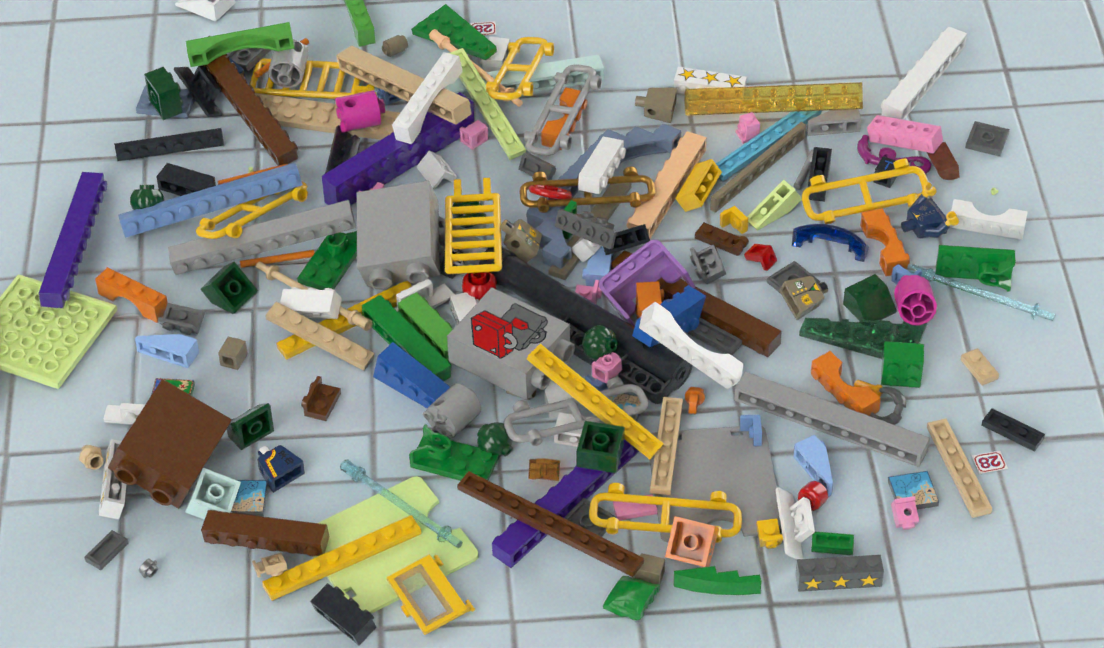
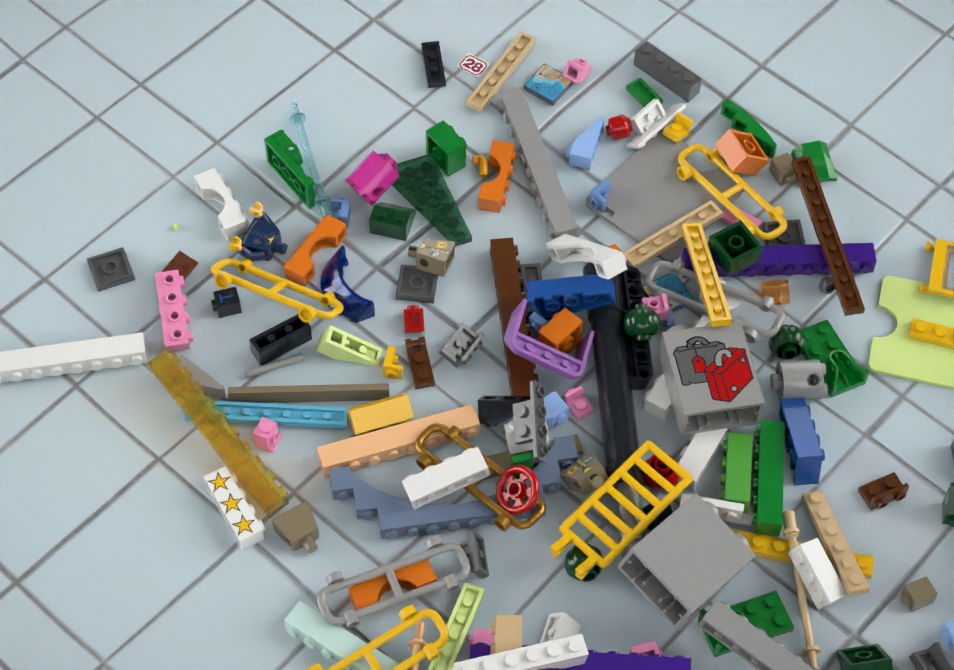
camera: 135 degrees left, 10 degrees up
clear light blue bar [340,459,463,548] -> none
magenta plant [857,135,931,174] -> none
dark grey piece [870,387,906,425] -> none
tan plate [960,348,999,386] -> none

